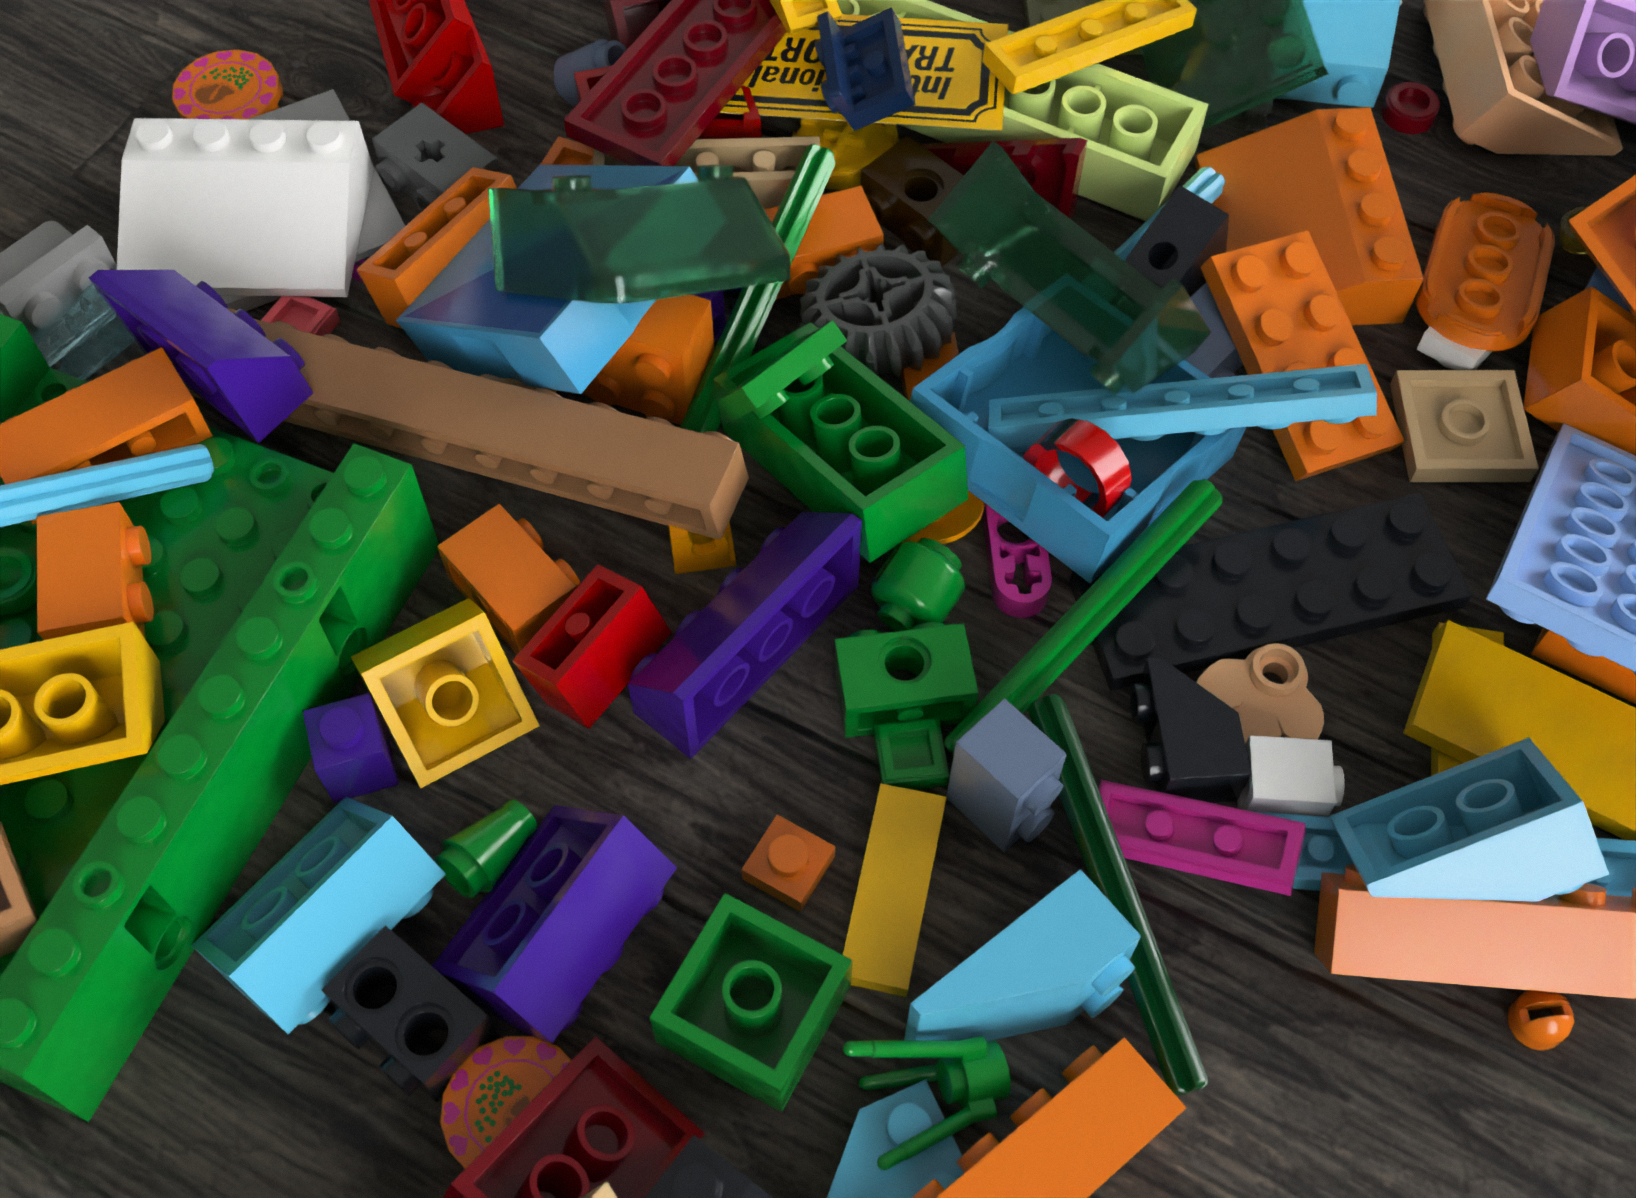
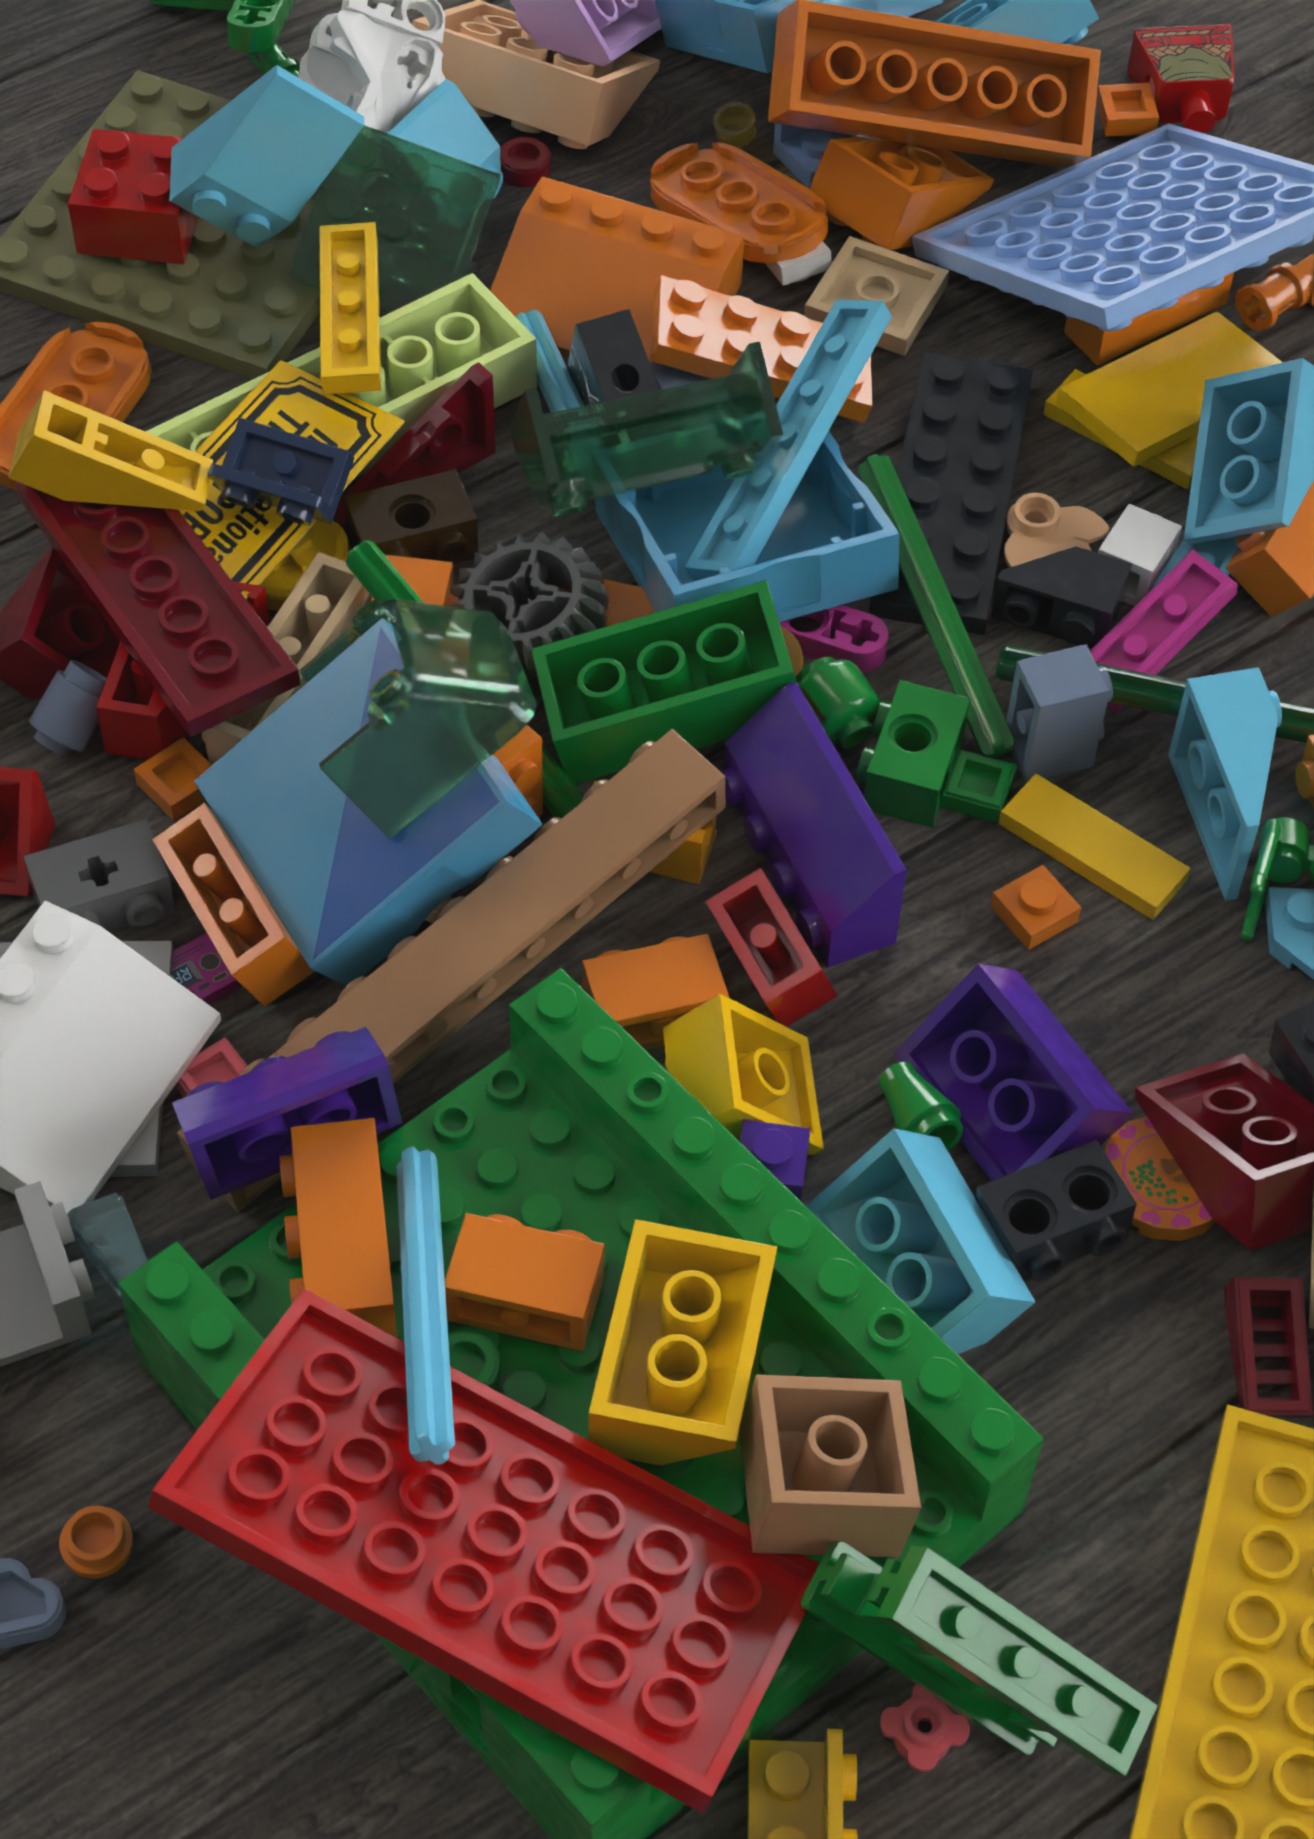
camera: 65 degrees left, 5 degrees down
green brick [650,893,852,1113] -> none
green plate [717,320,847,422] -> none
red piece [1023,418,1132,518] -> none

